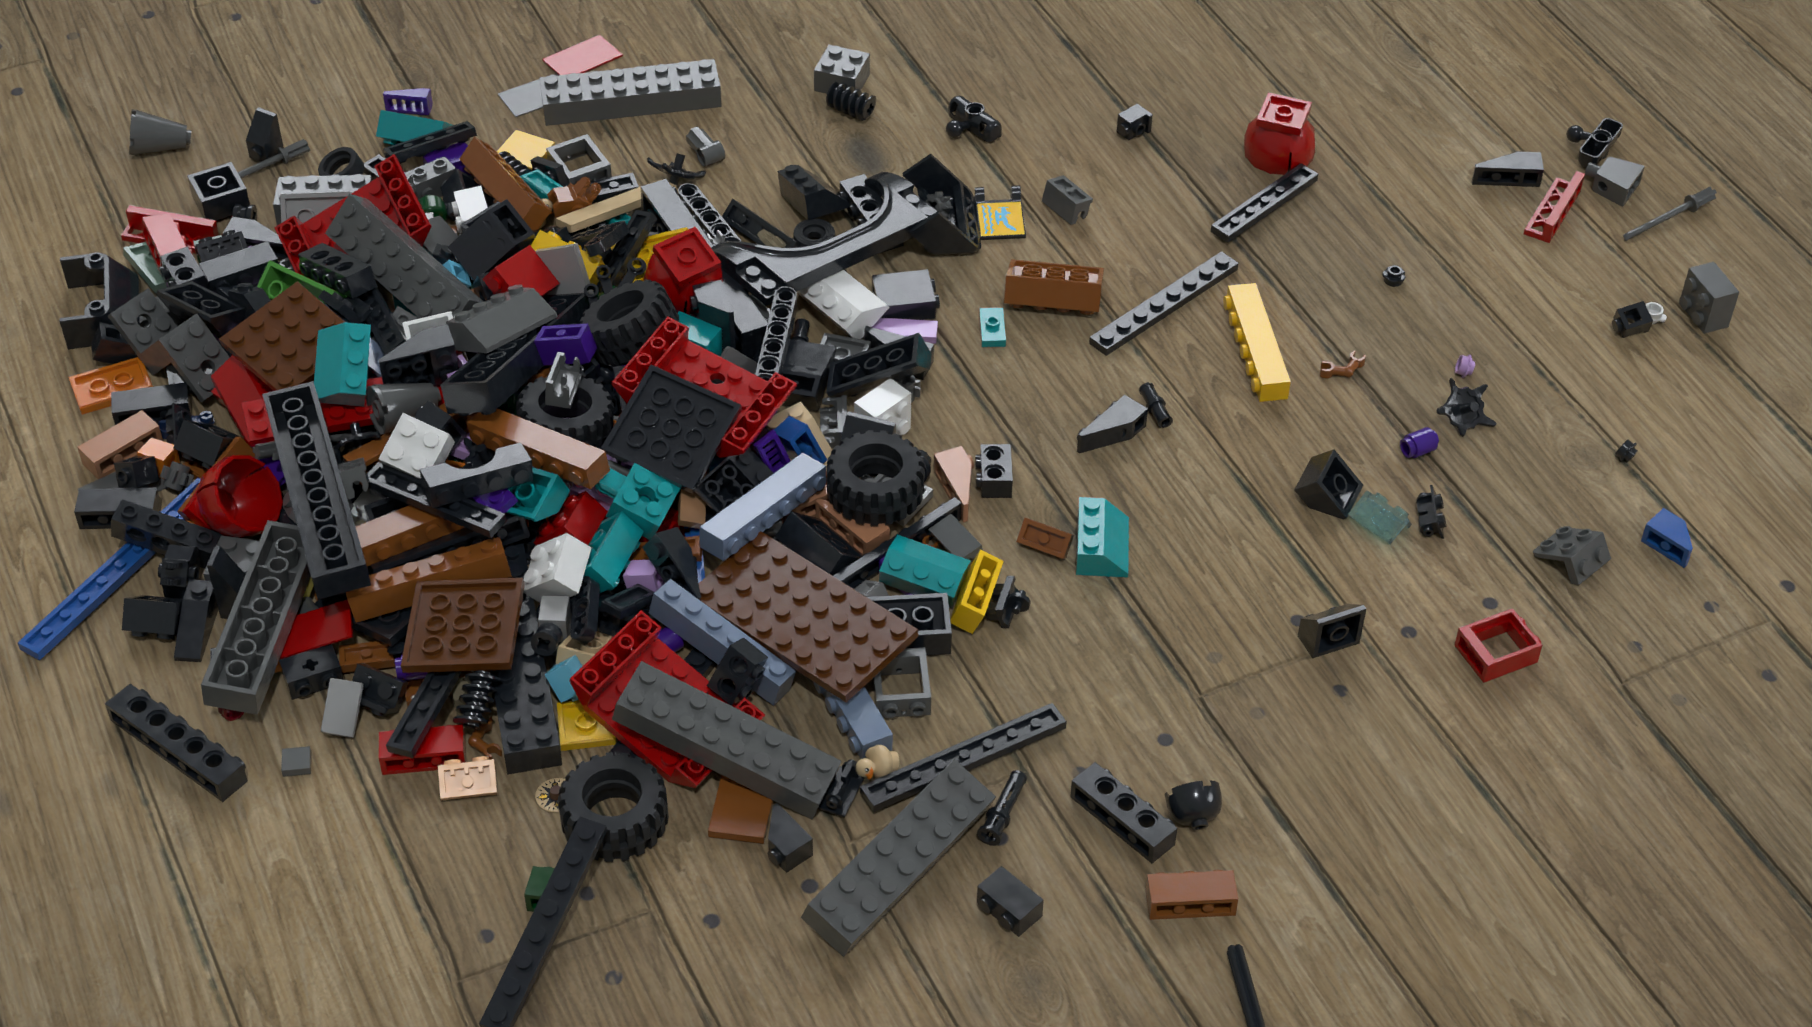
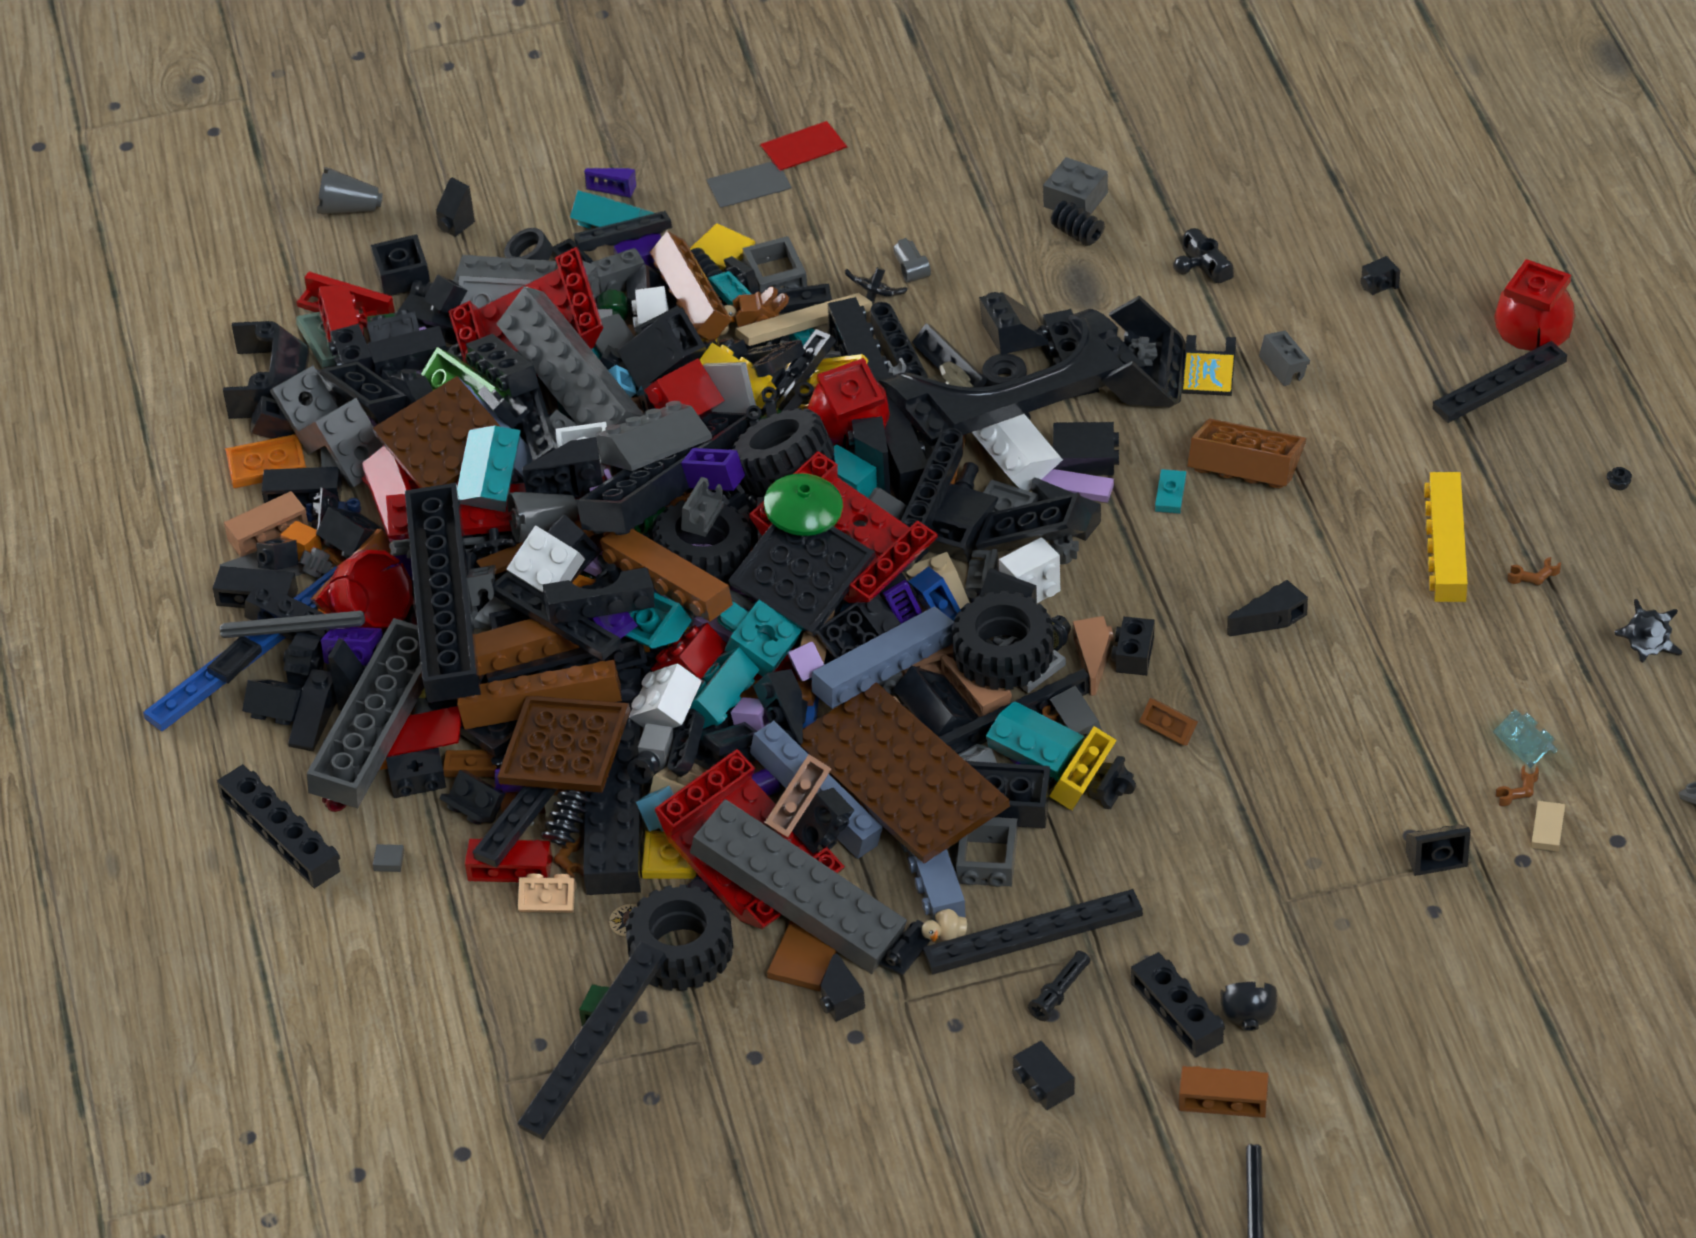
camera: 15 degrees right, 0 degrees up
dark grey piece [238,139,310,178] -> none
light grey slope [321,678,364,738] -> none
dark grey brick [539,59,722,126] -> none
dark grey brick [801,759,996,957] -> none
teal slope [1076,497,1129,578] -> none
plate [1089,251,1239,356] -> none
black pin [1139,382,1173,428] -> none
black slope [1294,449,1364,519] -> none
dark purple brick [1400,427,1439,458] -> none
black hinge [1416,485,1447,539] -> none
red window [1454,608,1543,683] -> none
lavender plate [1455,355,1475,378] -> none
none -> black tile [207,637,262,684]
none -> dark grey axle [220,611,365,638]
none -> dark purple bracket [321,627,383,666]
none -> black brick [424,274,468,316]
none -> green dish [764,473,843,536]
none -> nougat brick [764,754,831,840]
none -> lavender panel [786,642,824,681]
none -> dark orange arm [1496,765,1539,806]
none -> tan tile [1531,801,1565,852]

